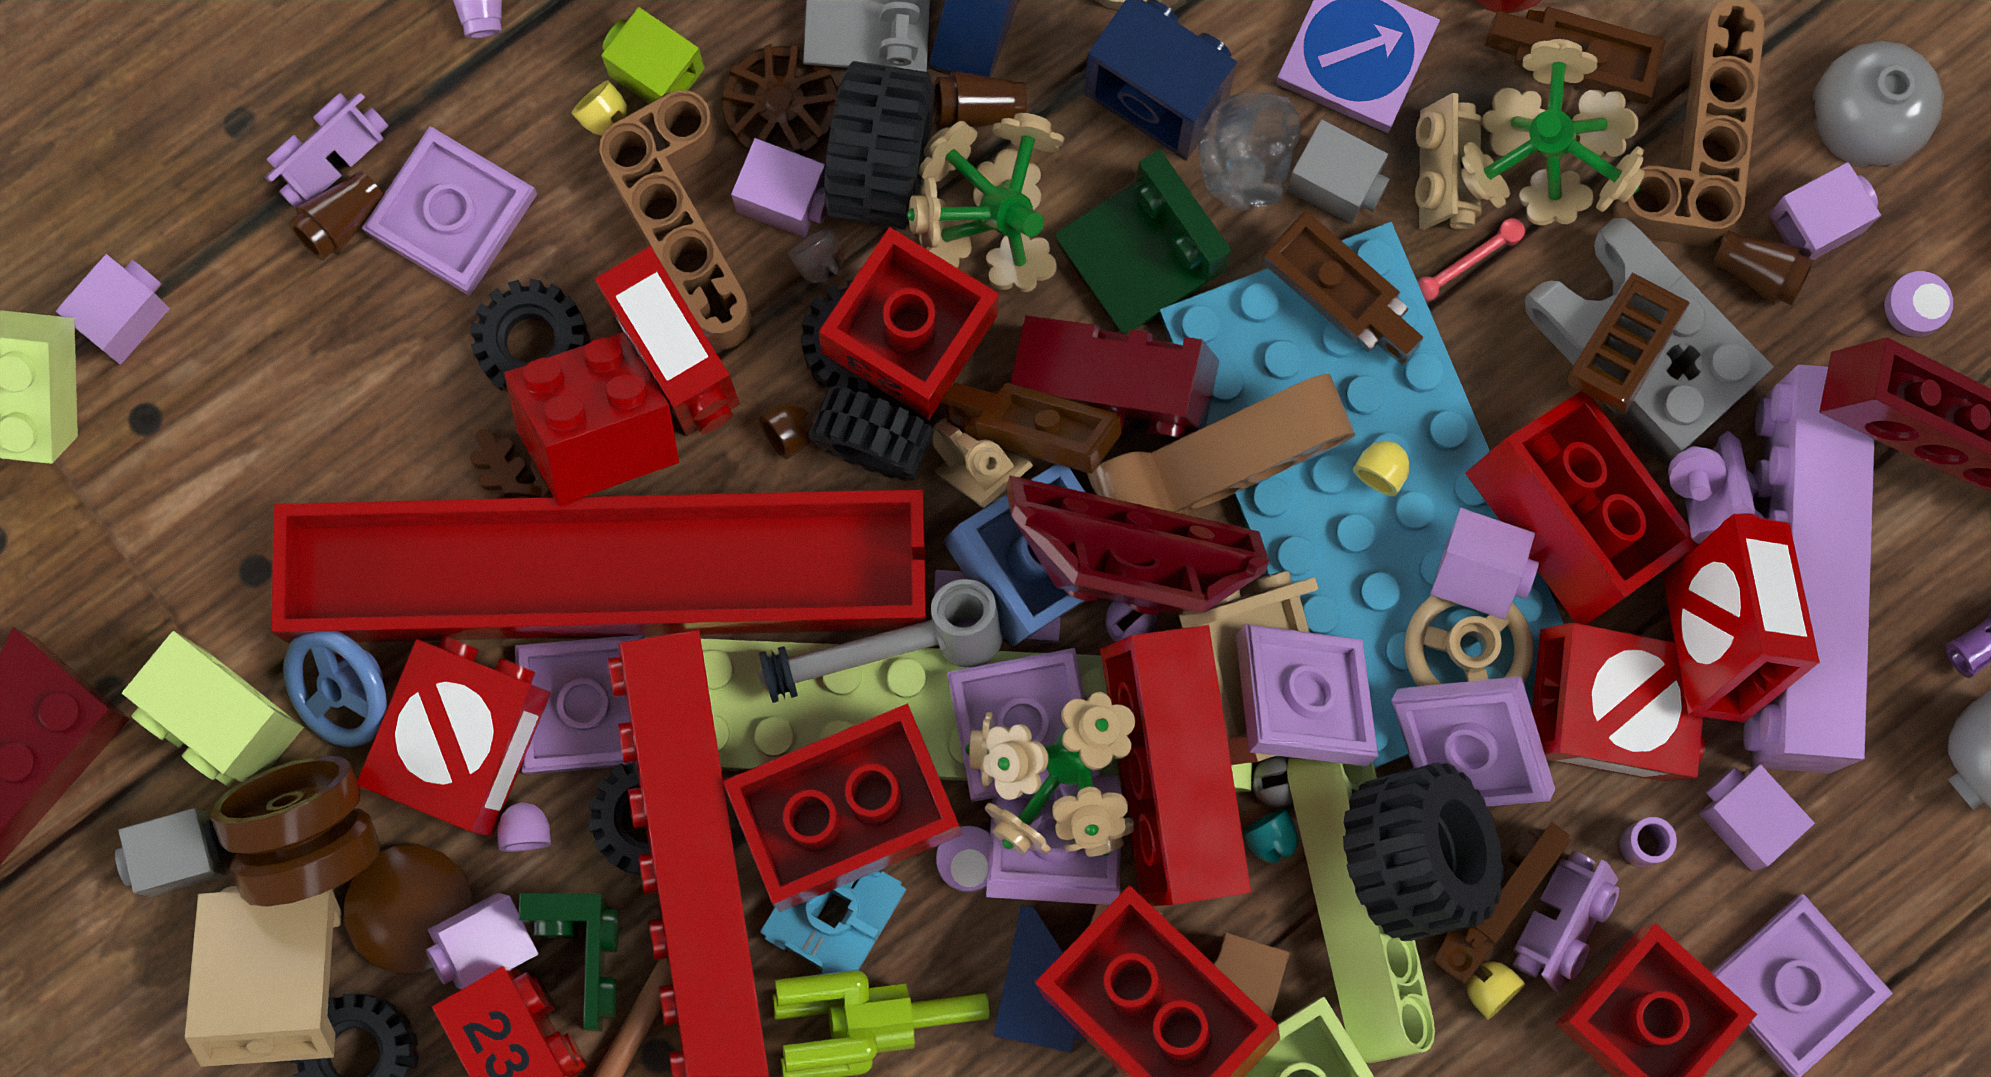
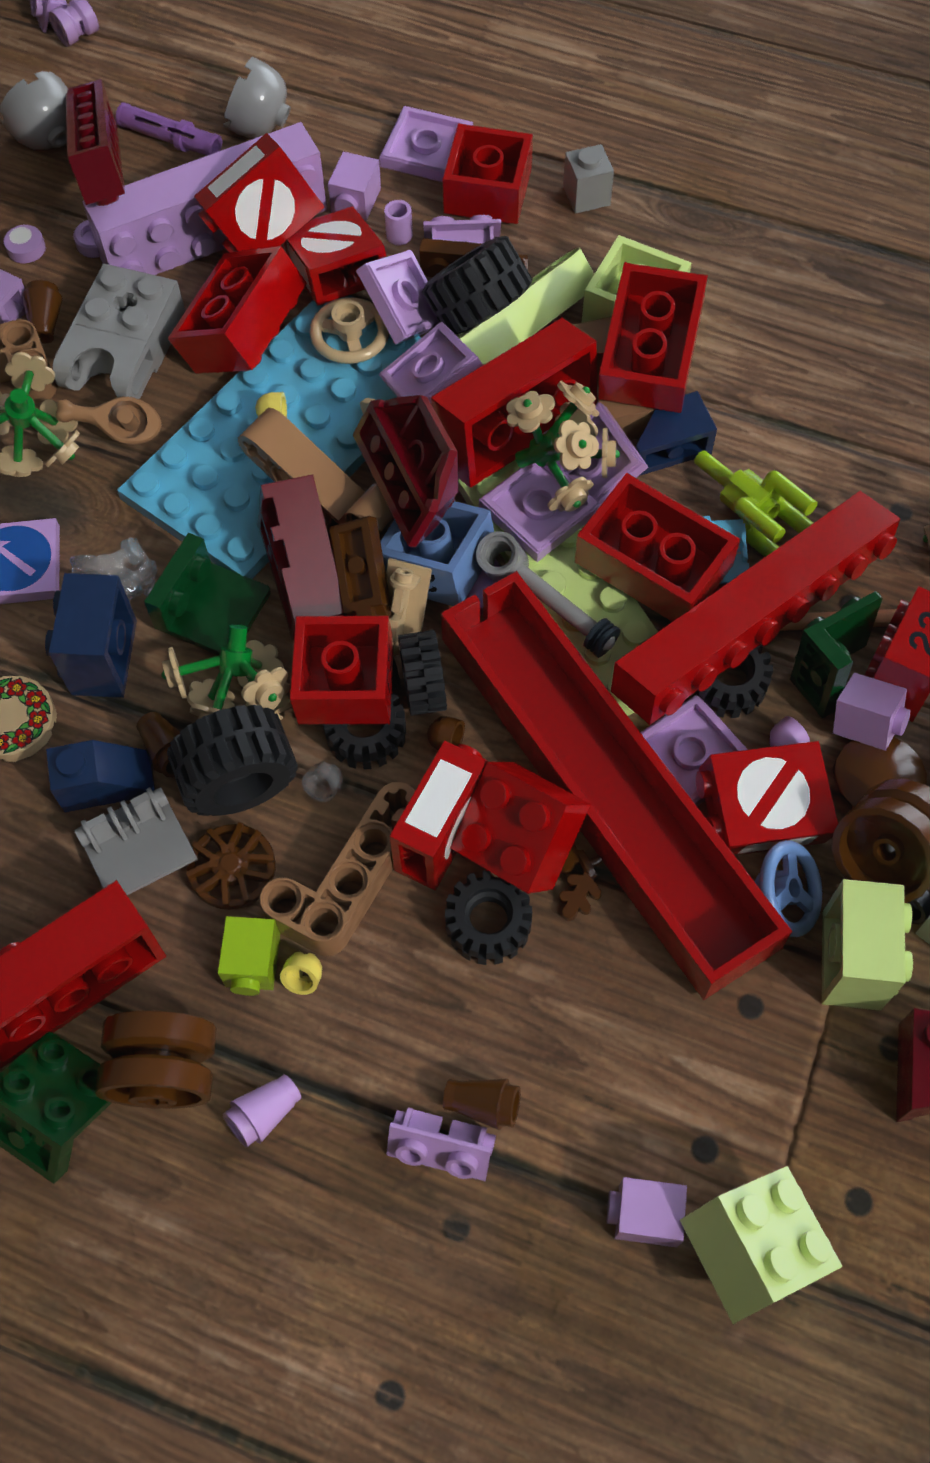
camera: 120 degrees left, 15 degrees down
lavender tile [362,126,537,296] -> none
lavender brick [731,138,828,238] -> none
reddish brown hinge [1261,210,1423,365] -> none
light grey brick [1286,119,1390,225] -> none
tan hinge [1415,93,1482,230] -> none
coral hinge [1417,218,1525,301] -> none
lavender brick [1430,508,1539,620] -> none
light yellow hinge [1466,961,1525,1020] -> none
reddish brown slope [1568,272,1690,414] -> none
lavender hips [1668,431,1764,544] -> none
none -> medium nougat piece [56,396,161,445]

